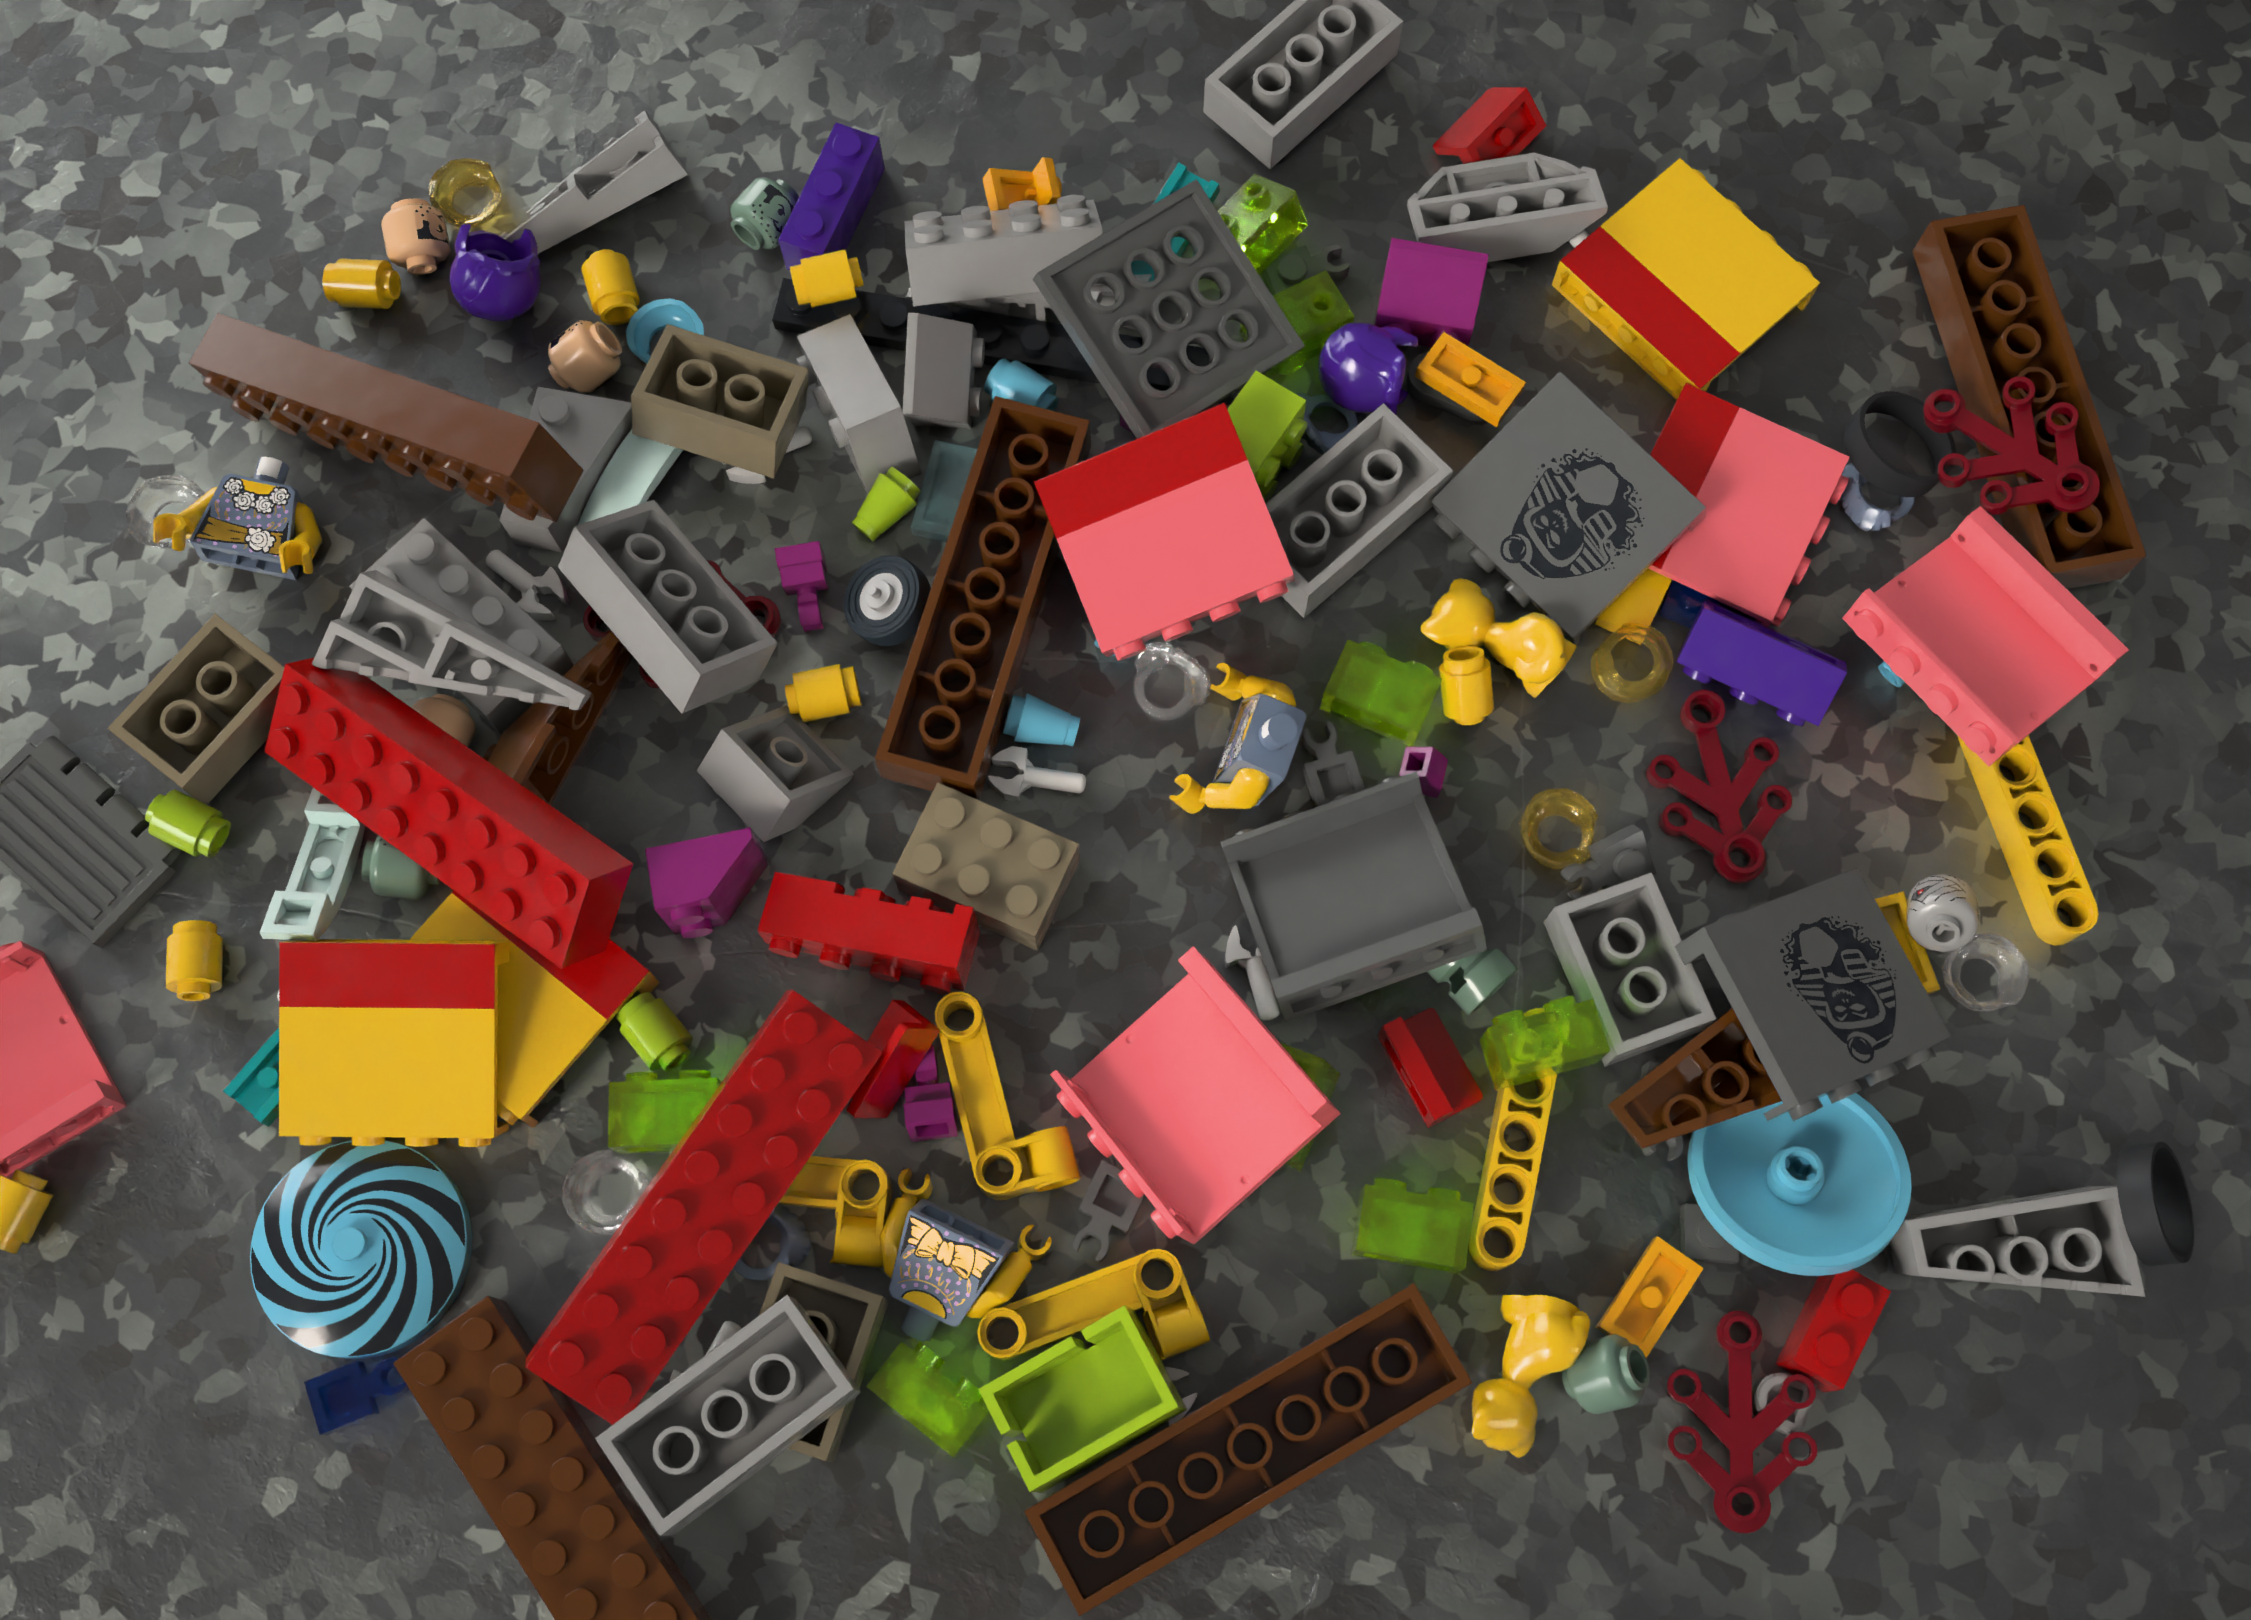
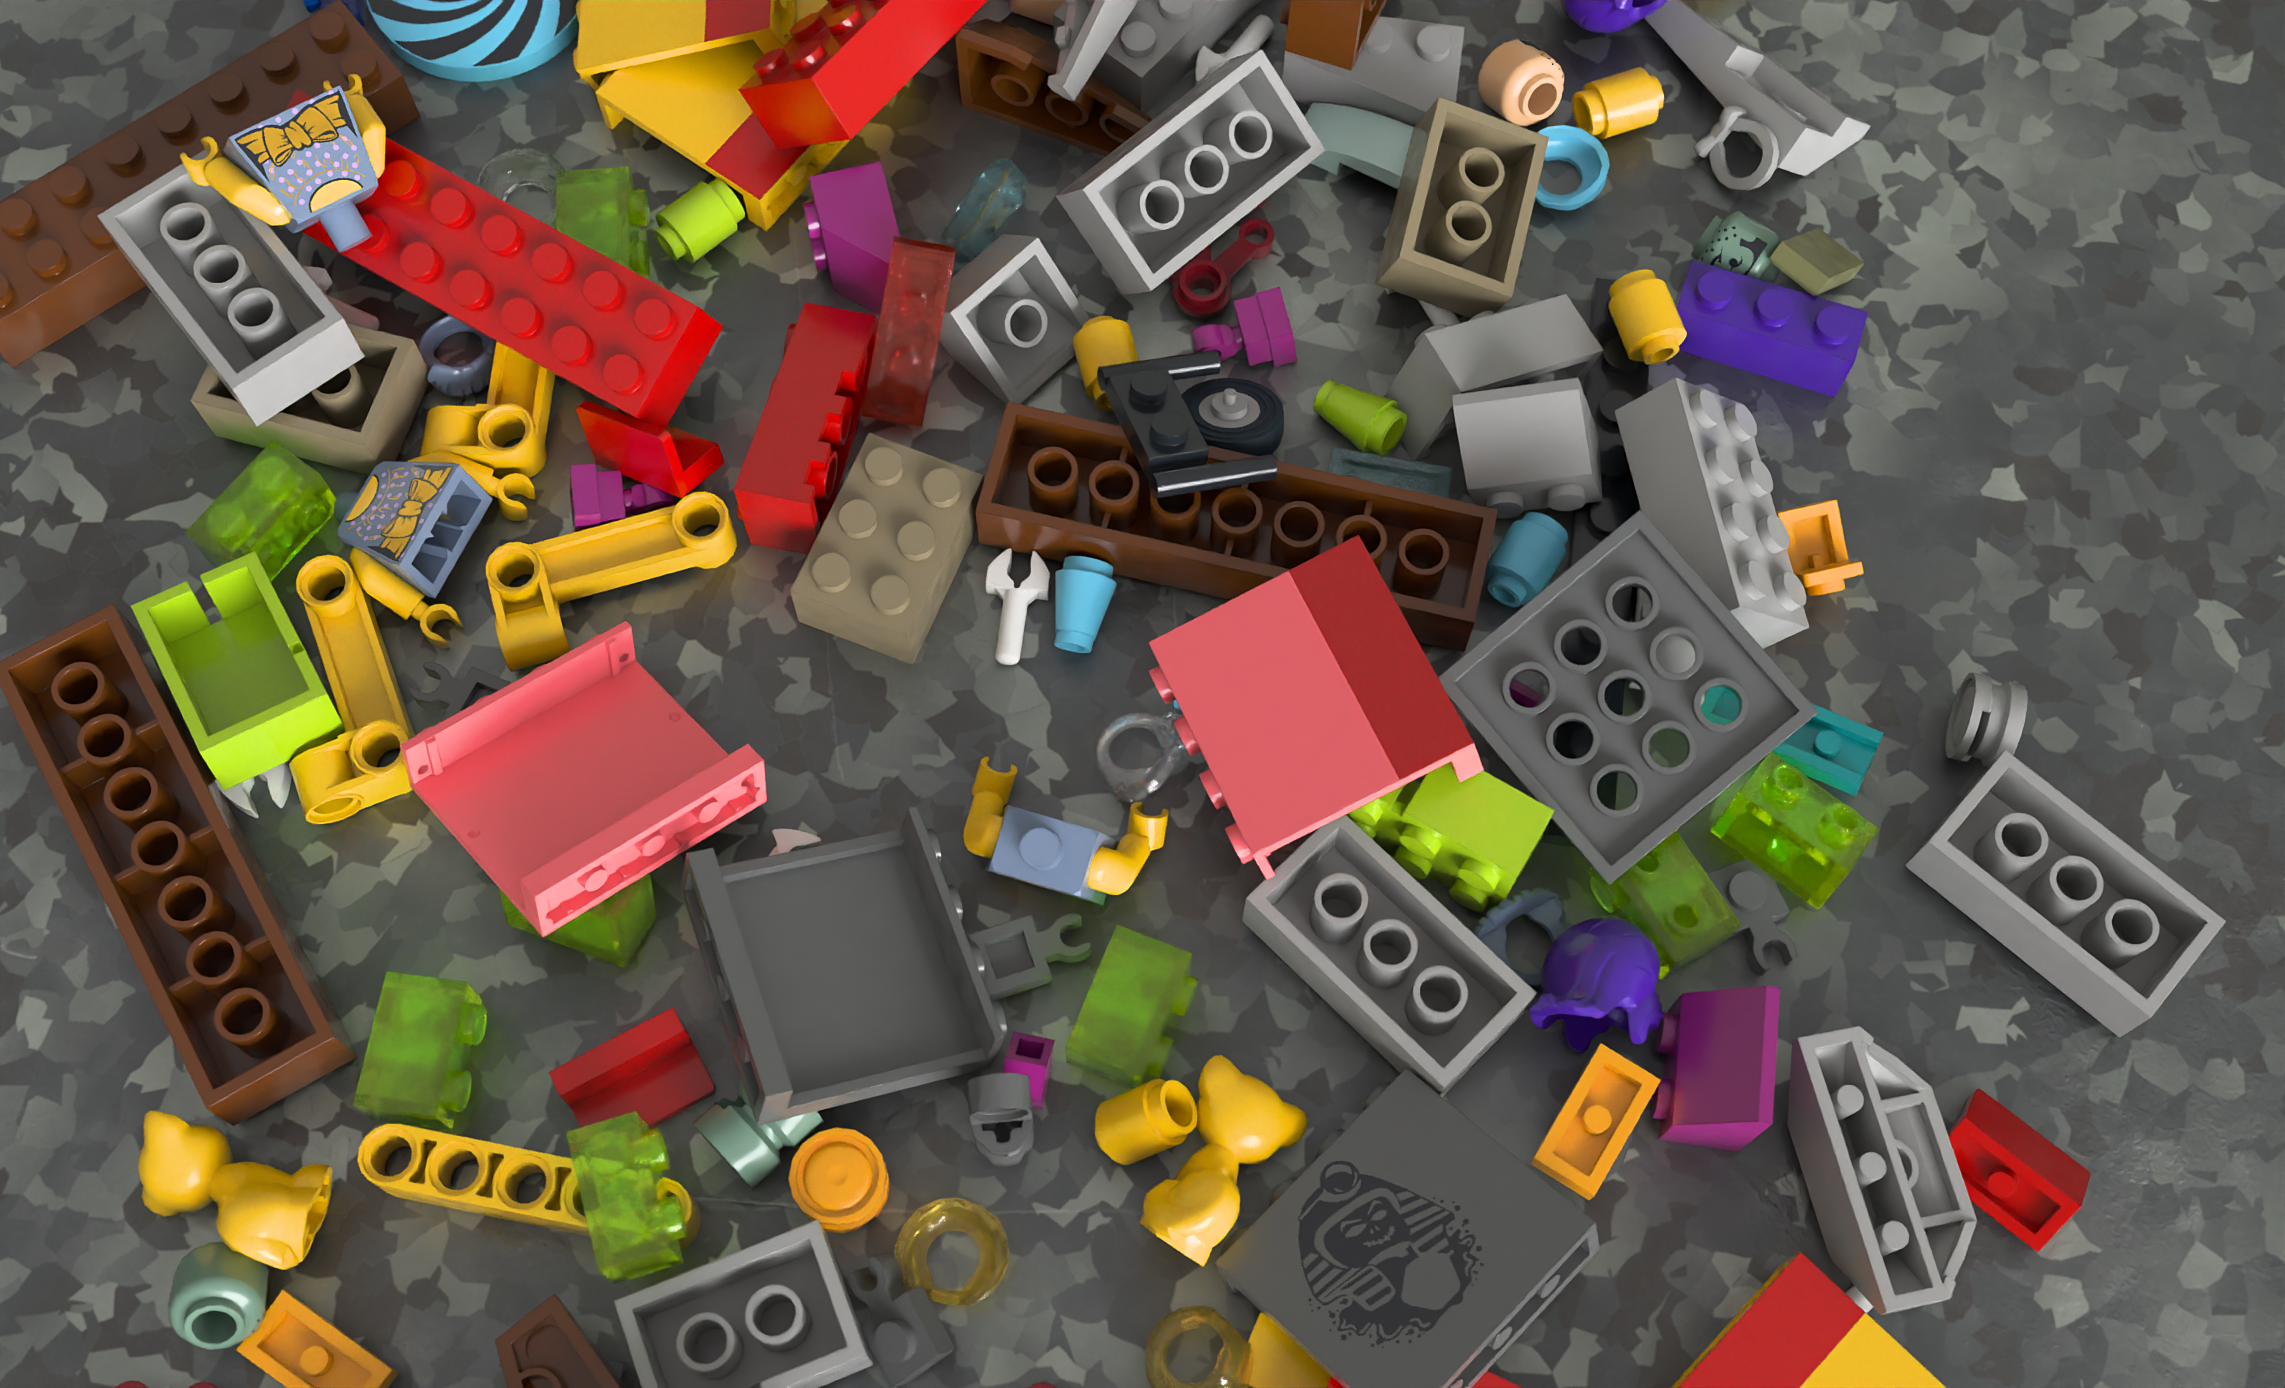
camera: 85 degrees right, 5 degrees down
none -> torso [180,74,386,253]
none -> light orange wheel [789,1127,890,1234]
none -> clear red tile [862,236,956,427]
none -> clear light blue plate [940,158,1027,264]
none -> dark grey connector [967,1073,1035,1167]
none -> black plate [1097,350,1277,499]
none -> light grey piece [1693,105,1780,191]
none -> olive tile [1770,228,1864,295]
none -> light grey wheel [1945,673,2028,768]

